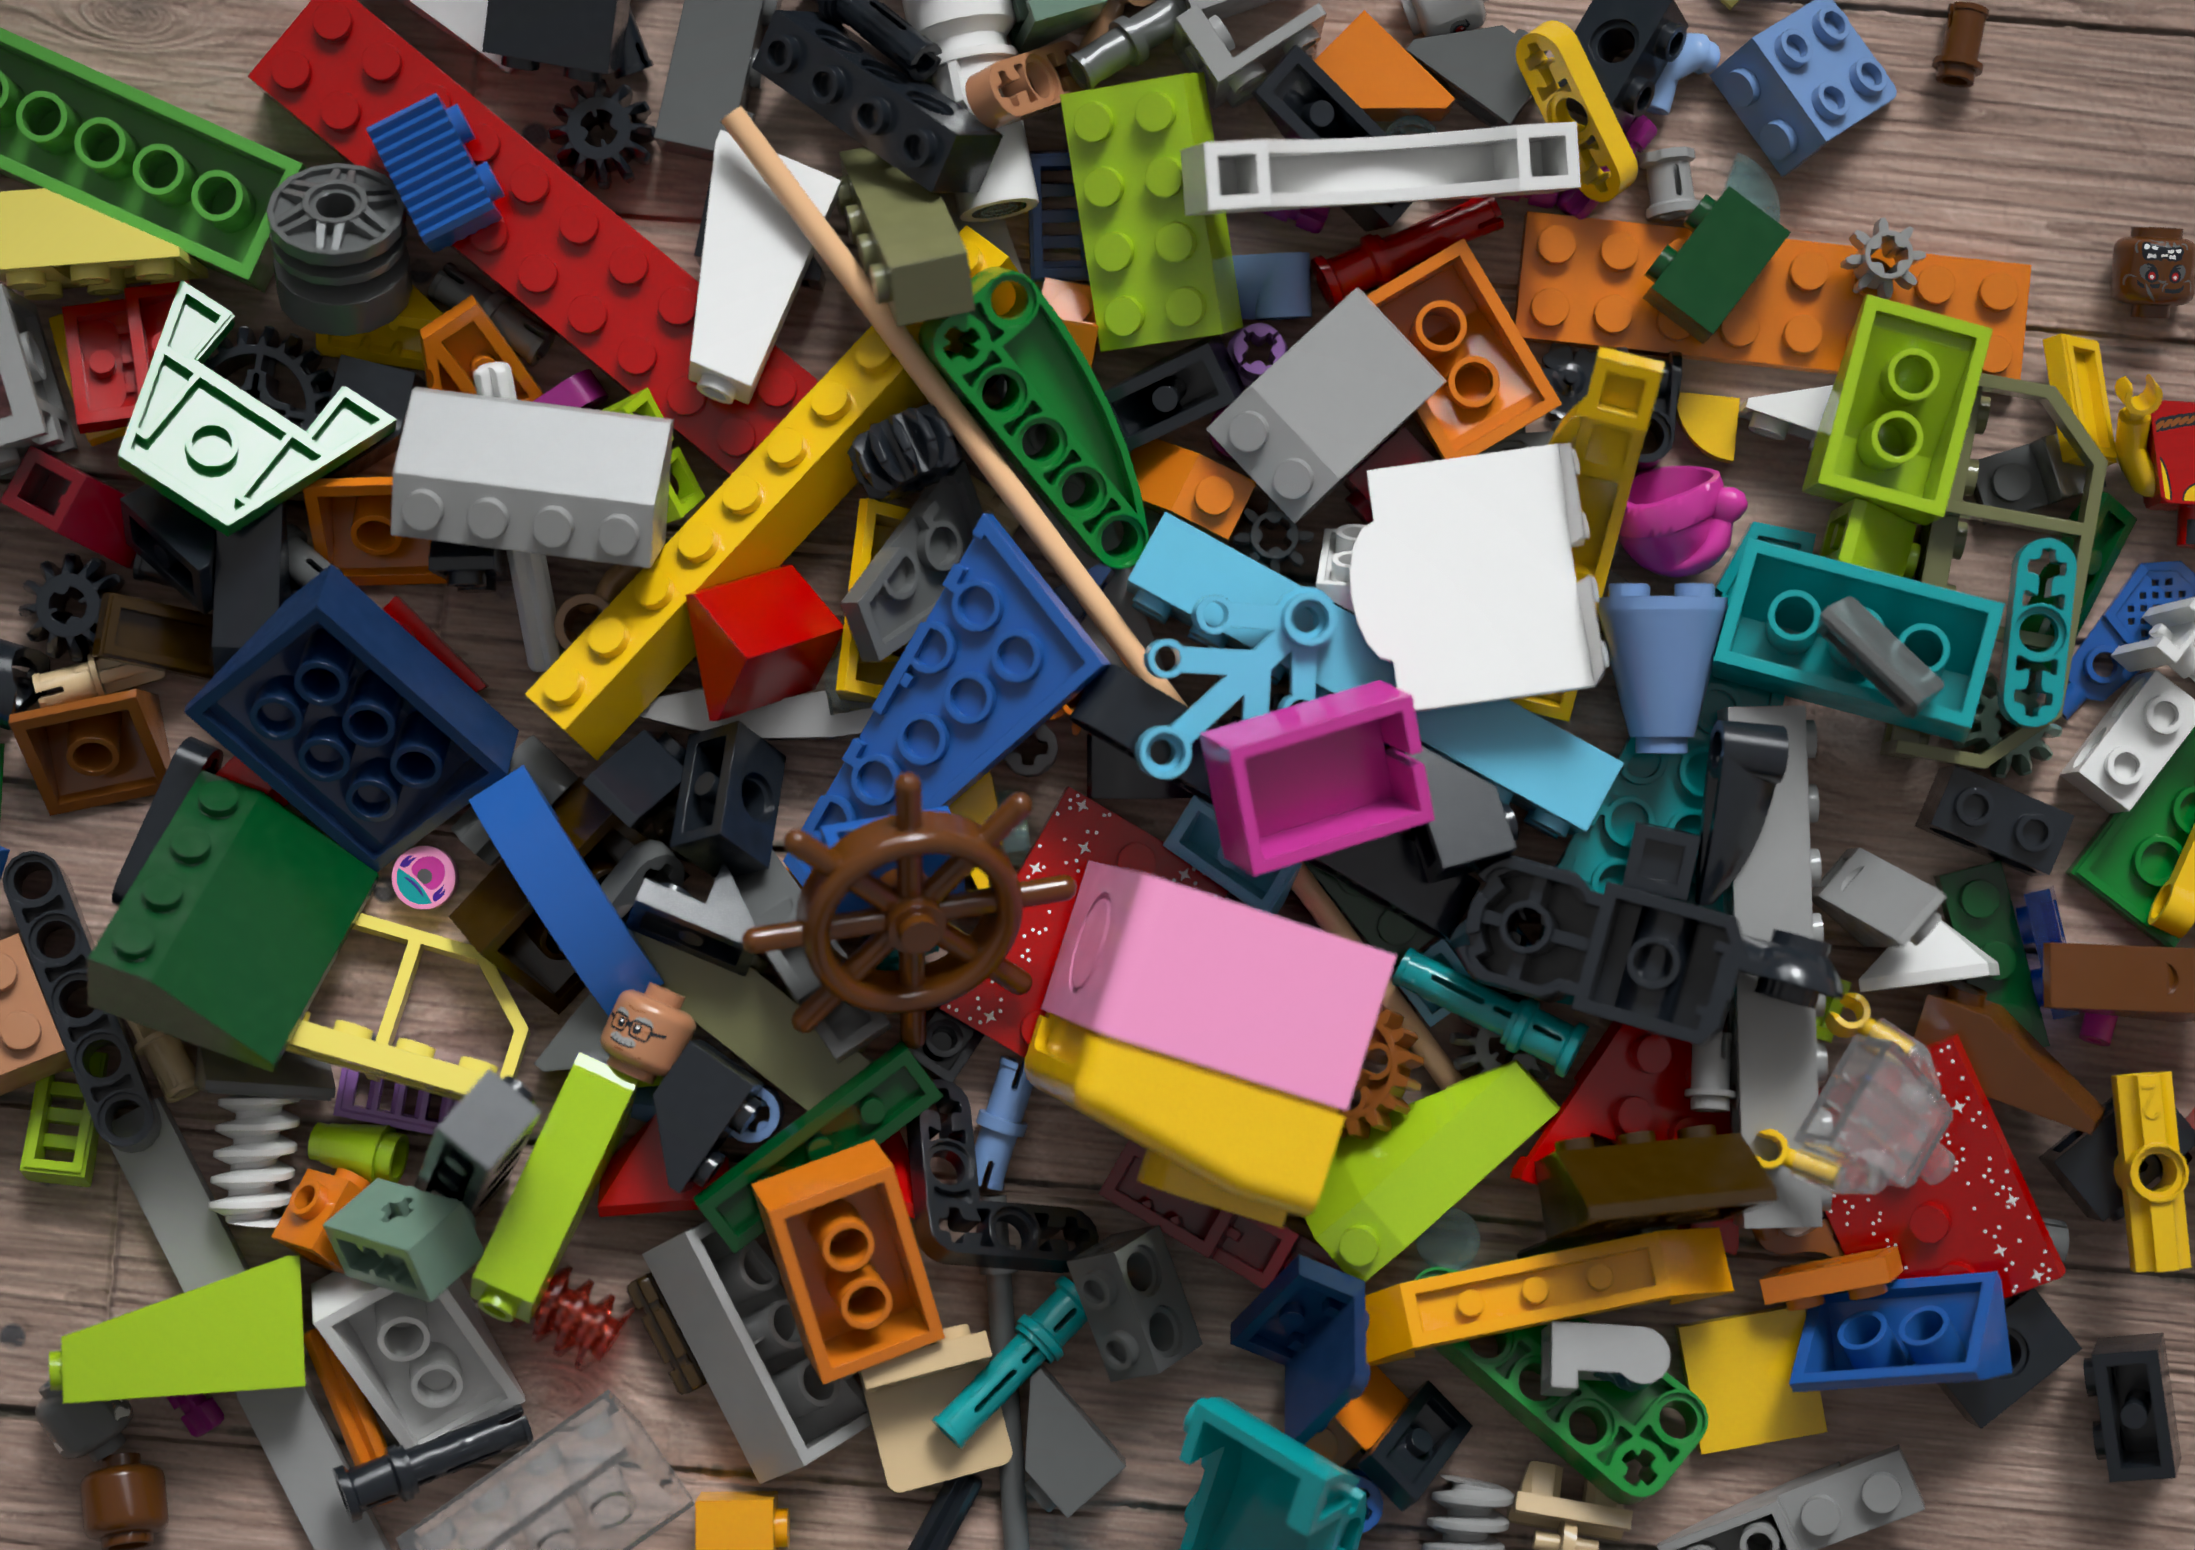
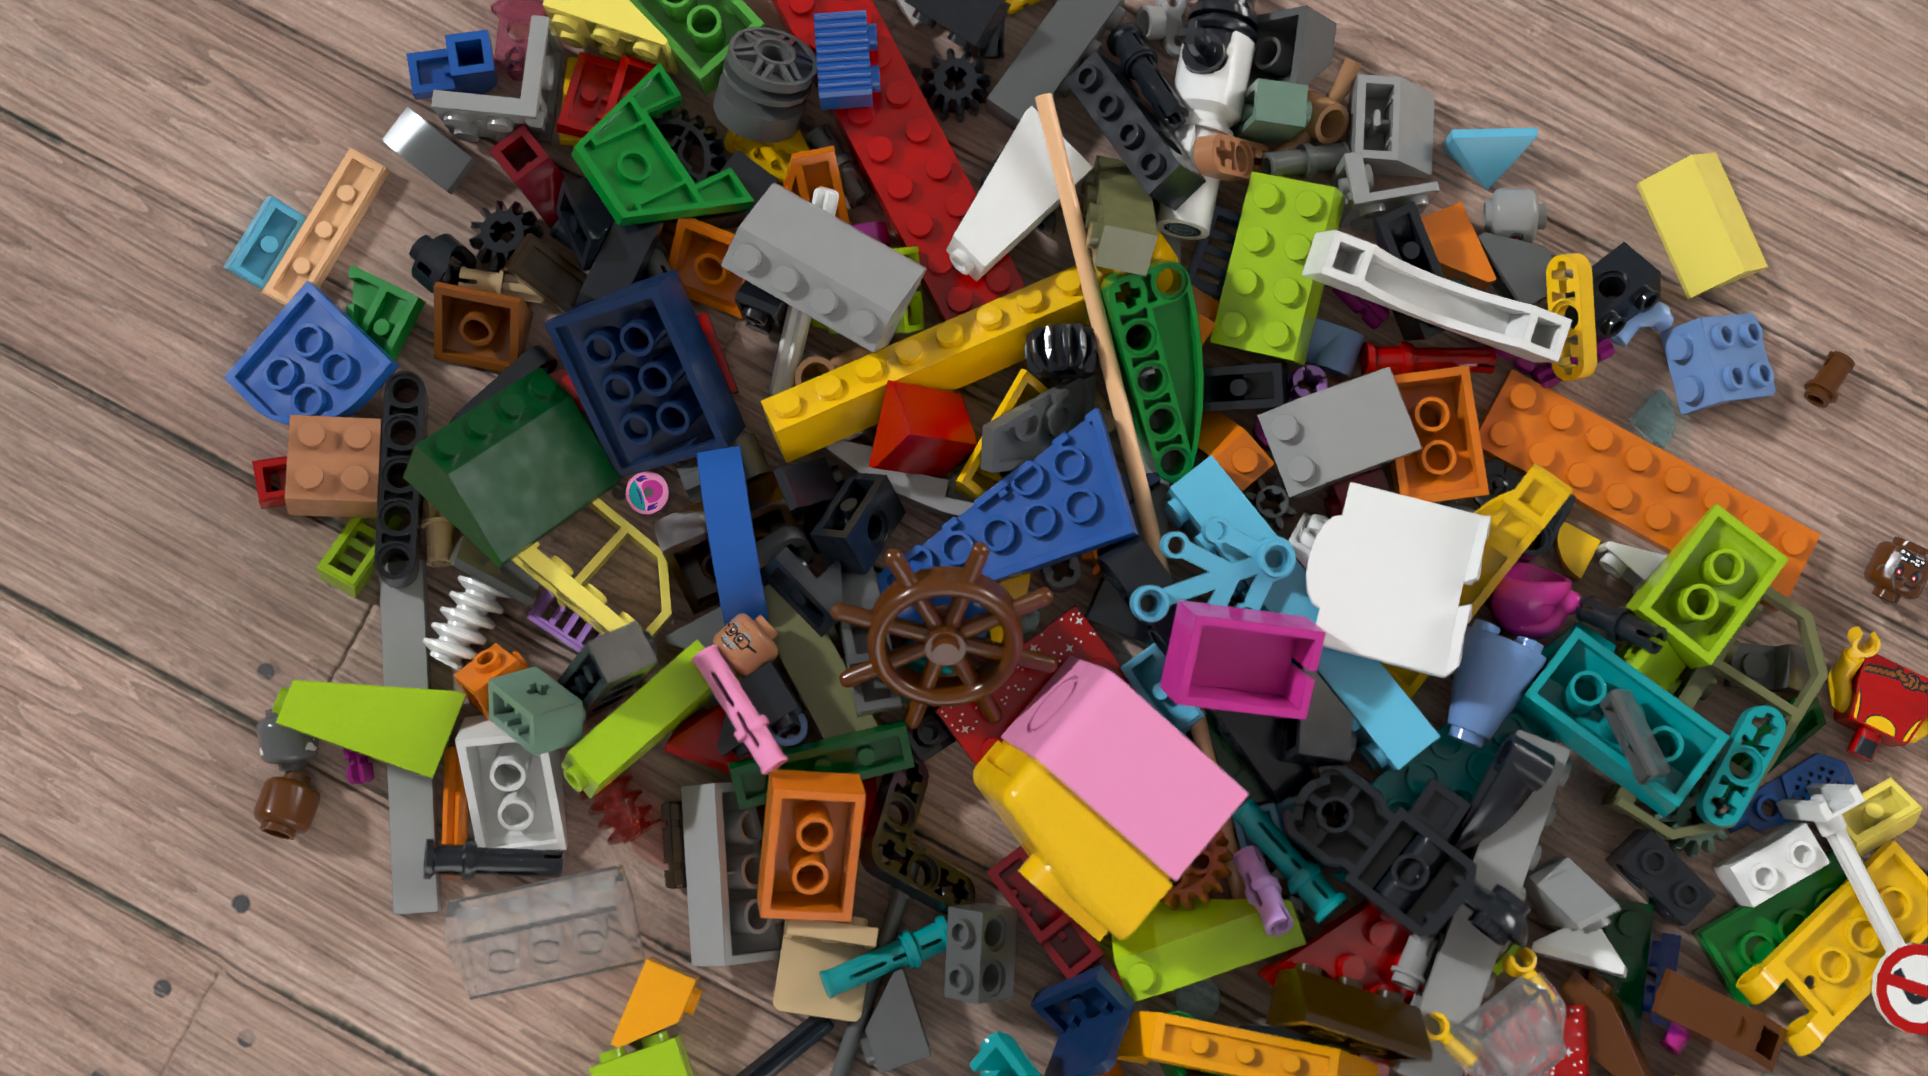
camera: 25 degrees right, 5 degrees down
lime cone [308,1122,409,1183] -> none
medium blue pin [975,1056,1033,1191] -> none
light grey bush [1637,147,1700,222] -> none
dark green brick [1643,186,1791,344] -> none
light grey gear [1840,218,1926,300] -> none
yellow tile [2043,333,2117,466] -> none
none -> bright pink pin [691,645,788,775]
none -> lavender pin [1233,846,1294,936]
none -> black pin [1575,594,1668,655]

